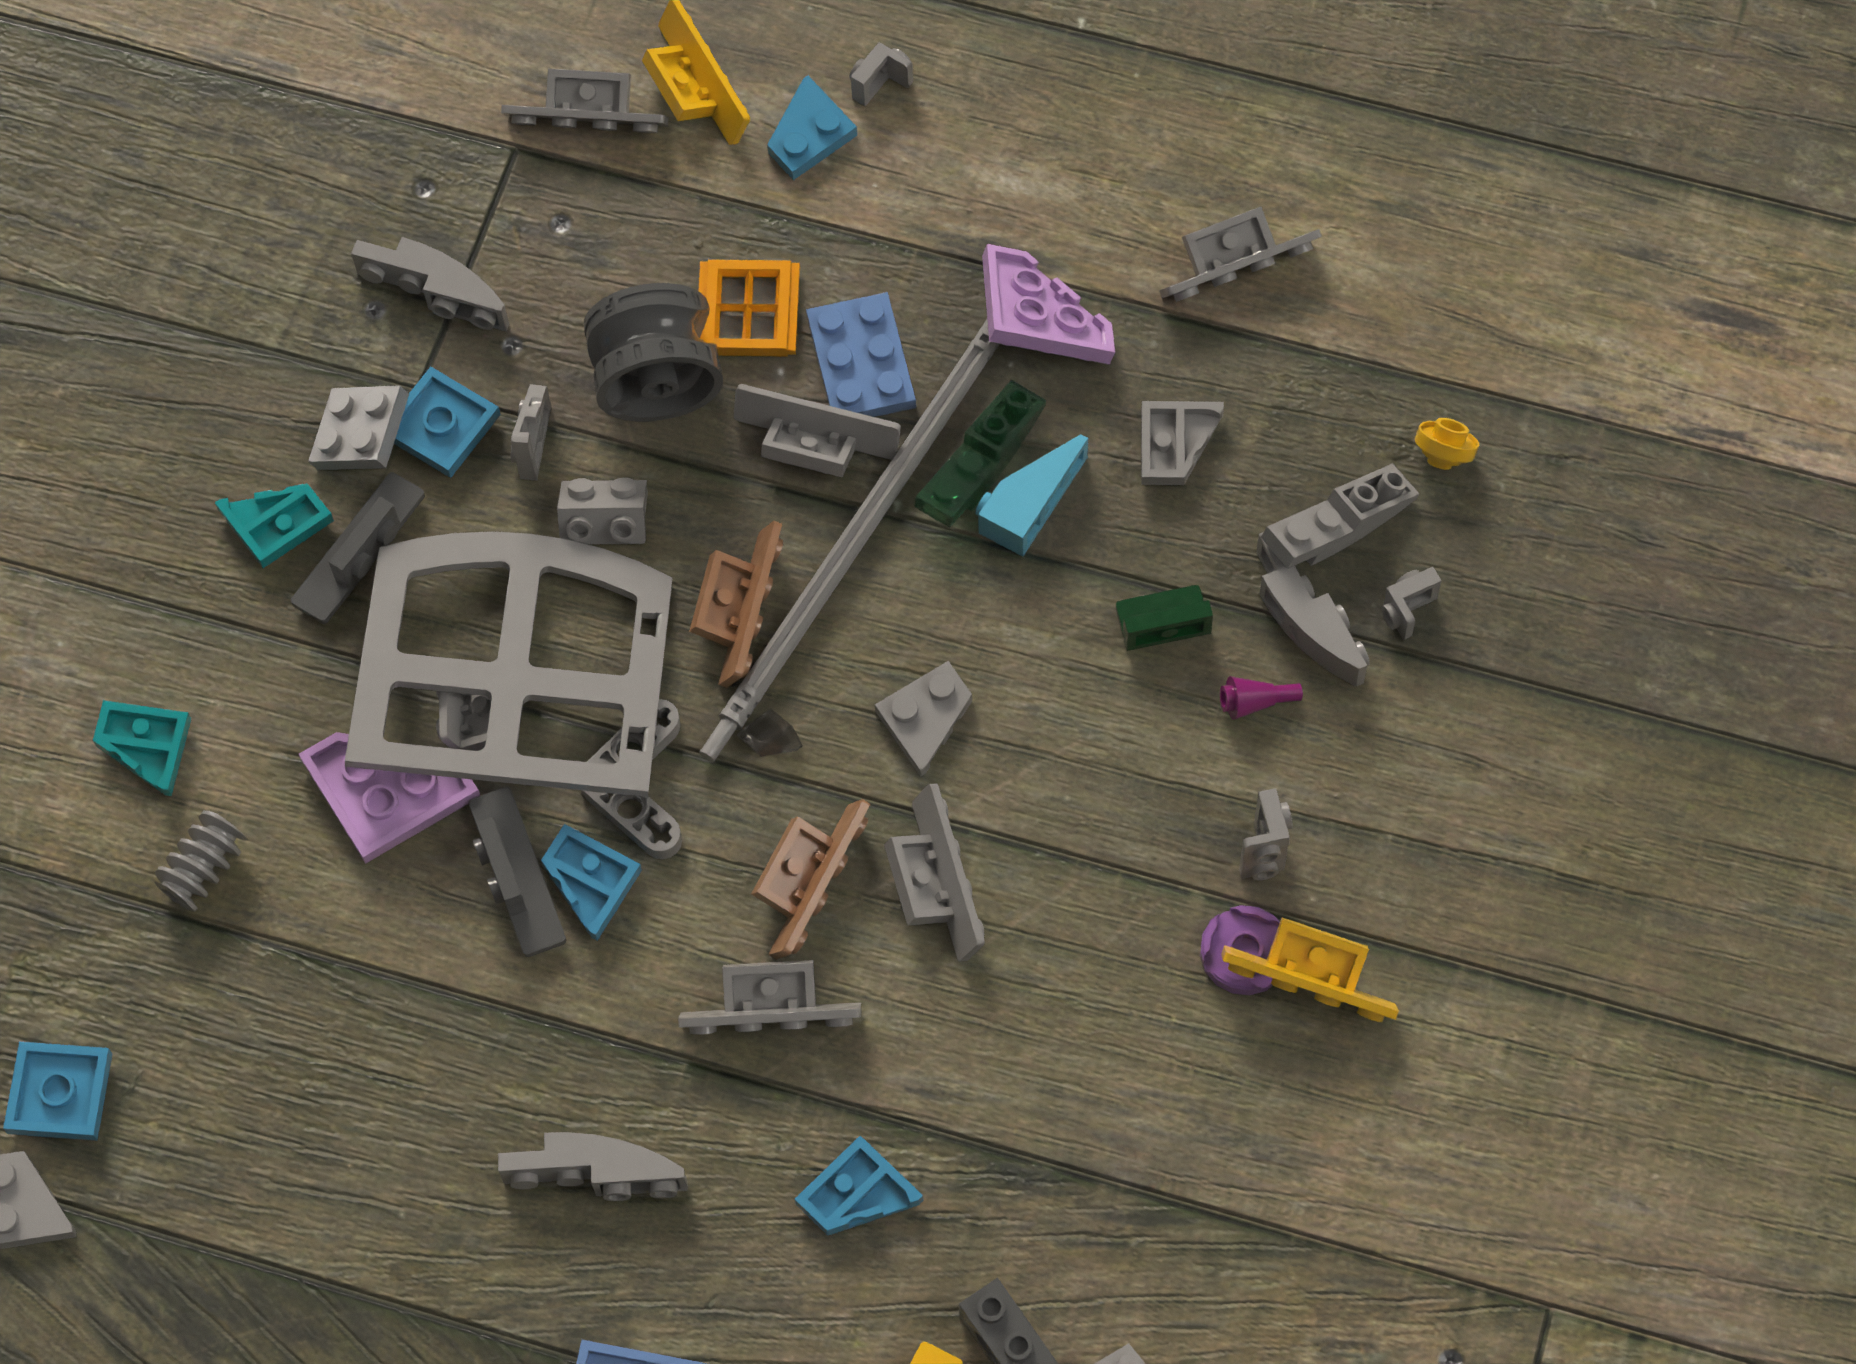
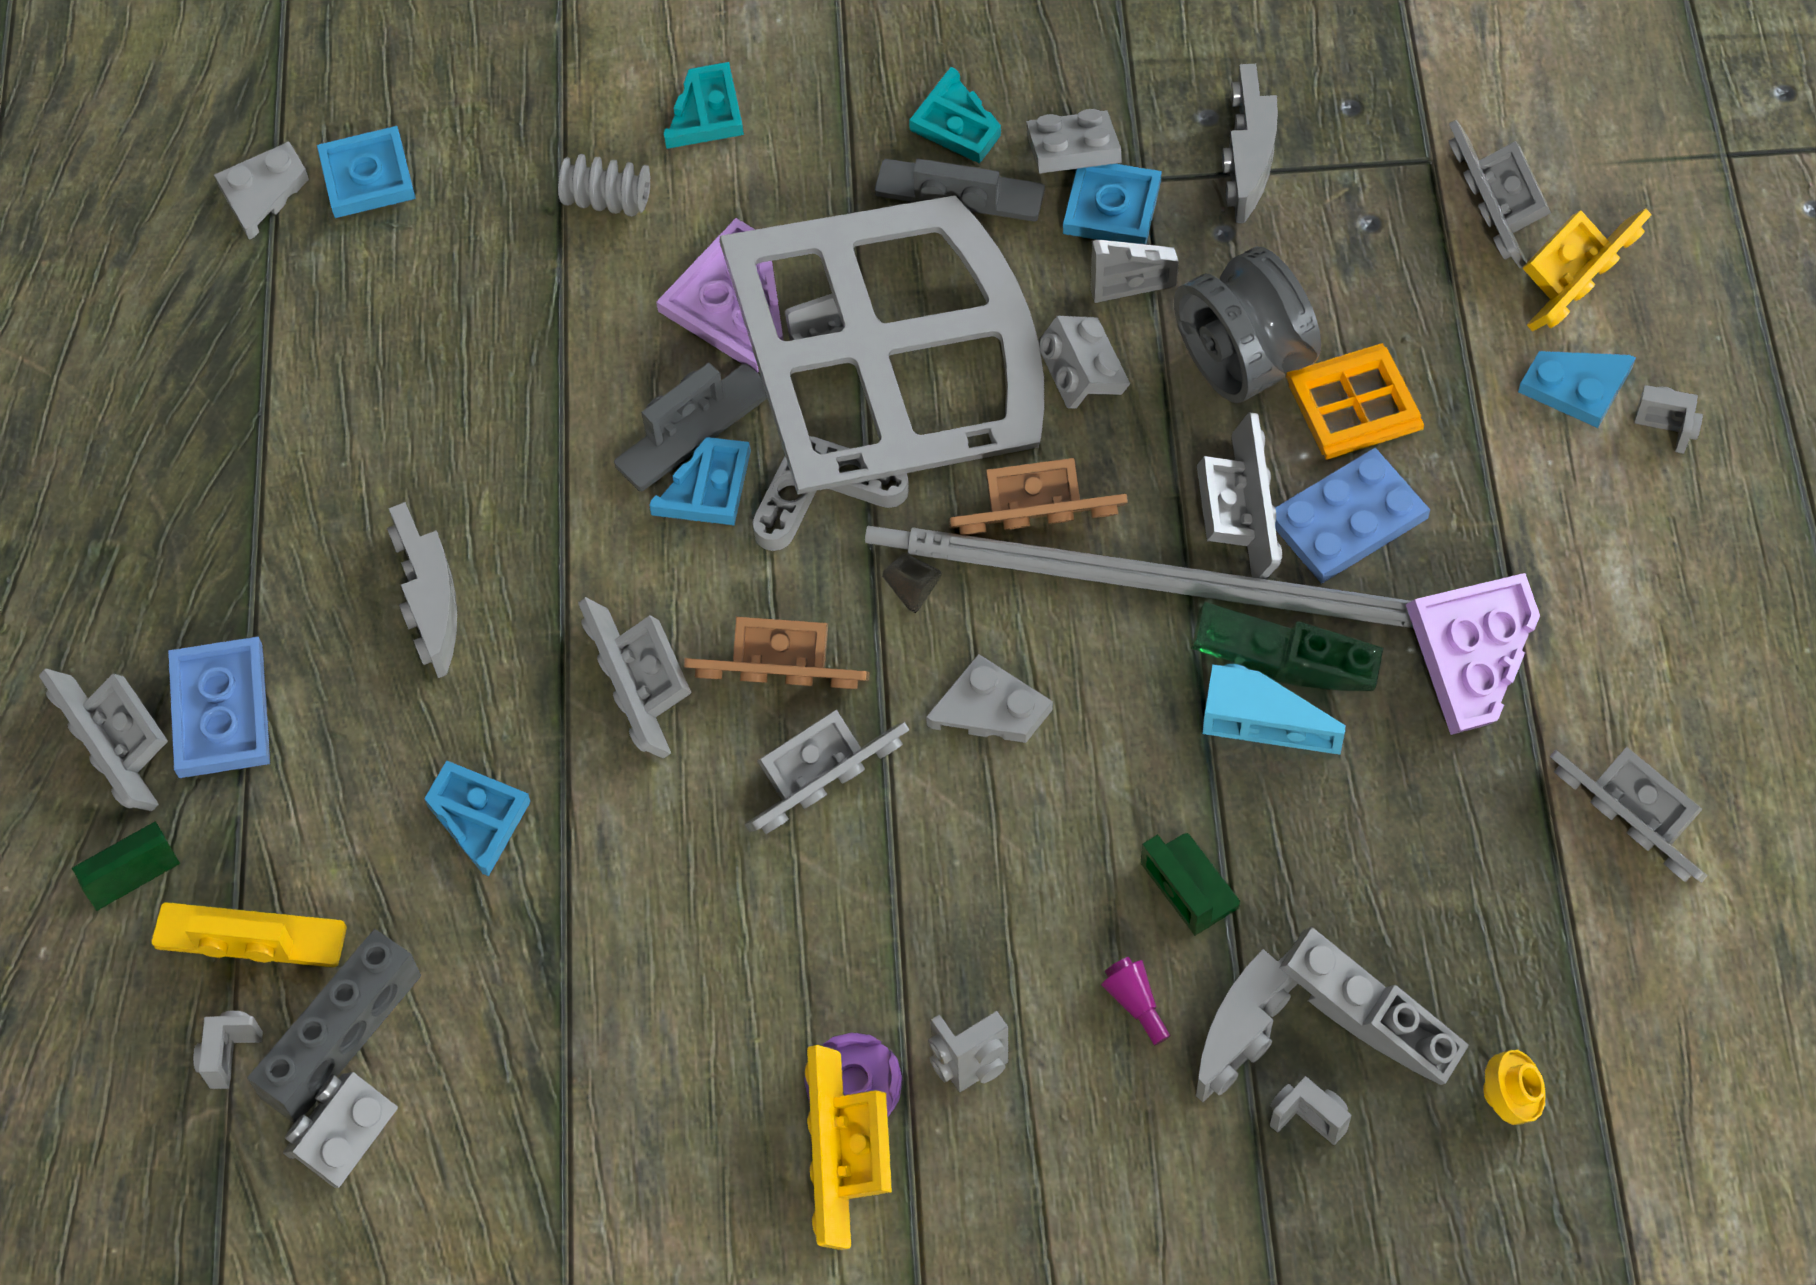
camera: 70 degrees right, 5 degrees down
light grey wing [1141,401,1224,485] -> none

